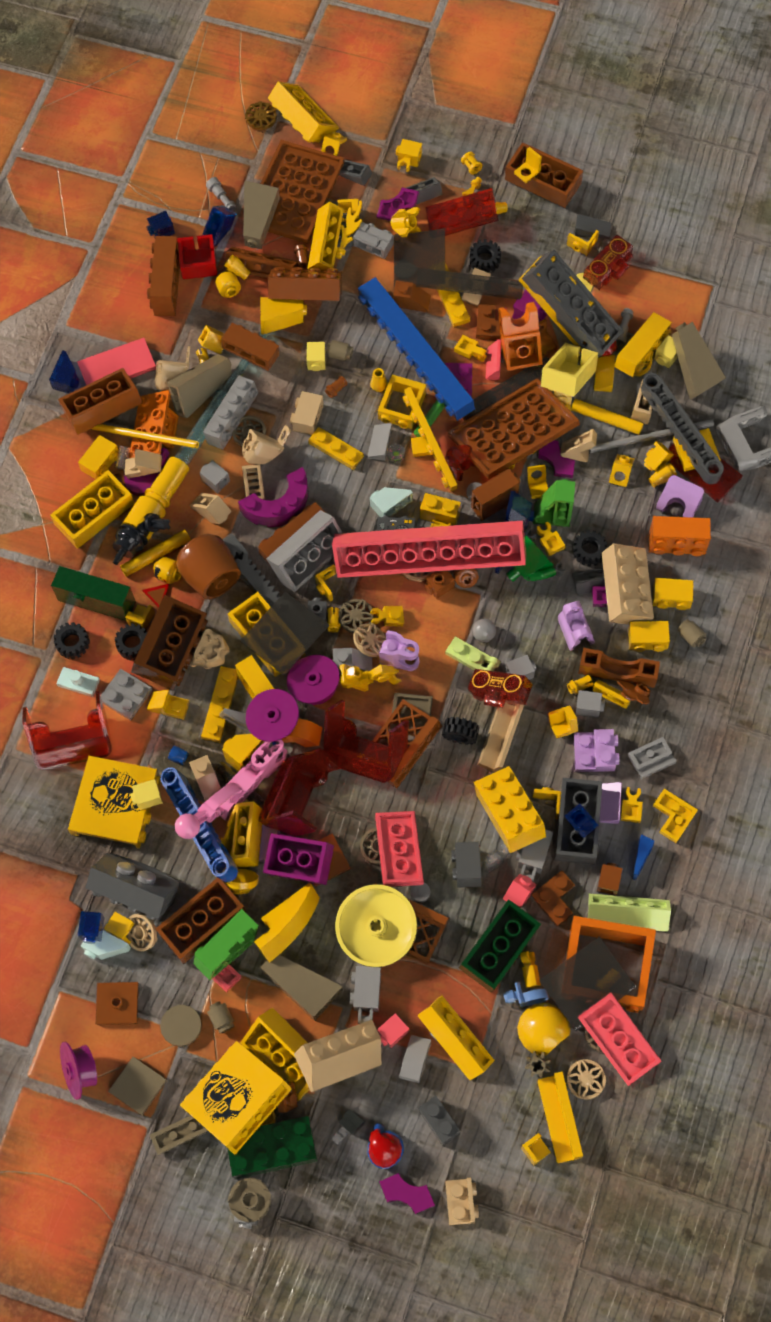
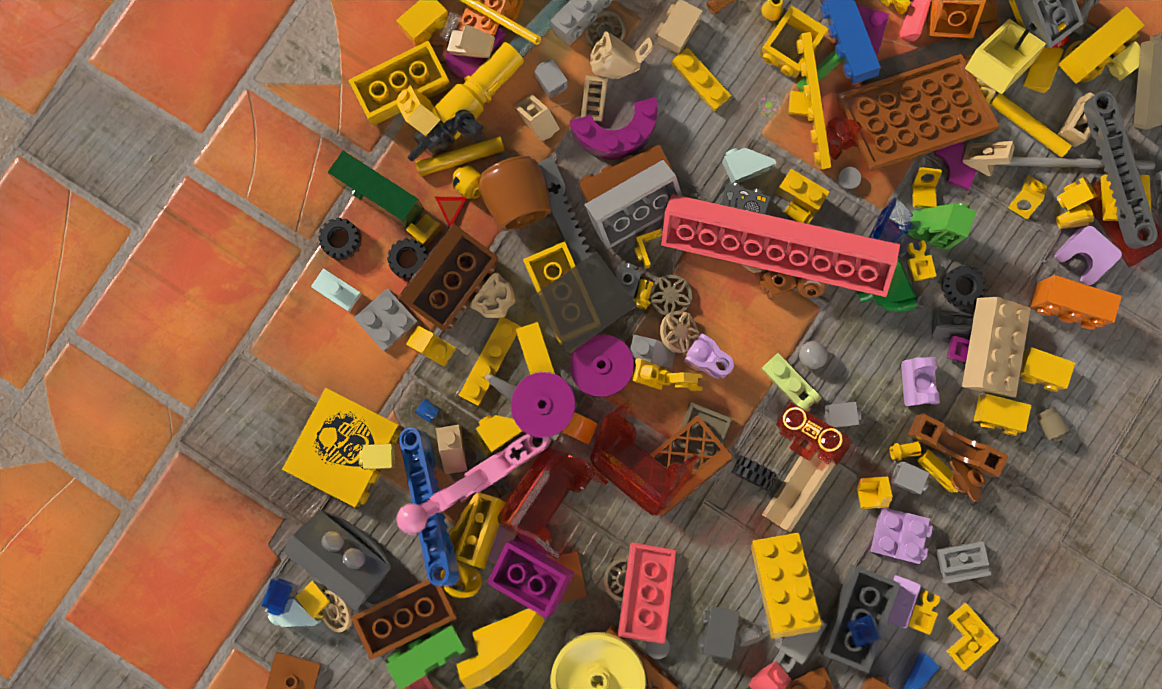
camera: 15 degrees right, 15 degrees up
clear red windscreen [22,691,112,770] -> none
light grey slope [367,423,392,461] -> none
yellow plate [370,606,405,626] -> none
dark orange brick [471,469,520,521] -> none
yellow bracket [533,787,561,819] -> none
none -> yellow brick [396,85,441,136]

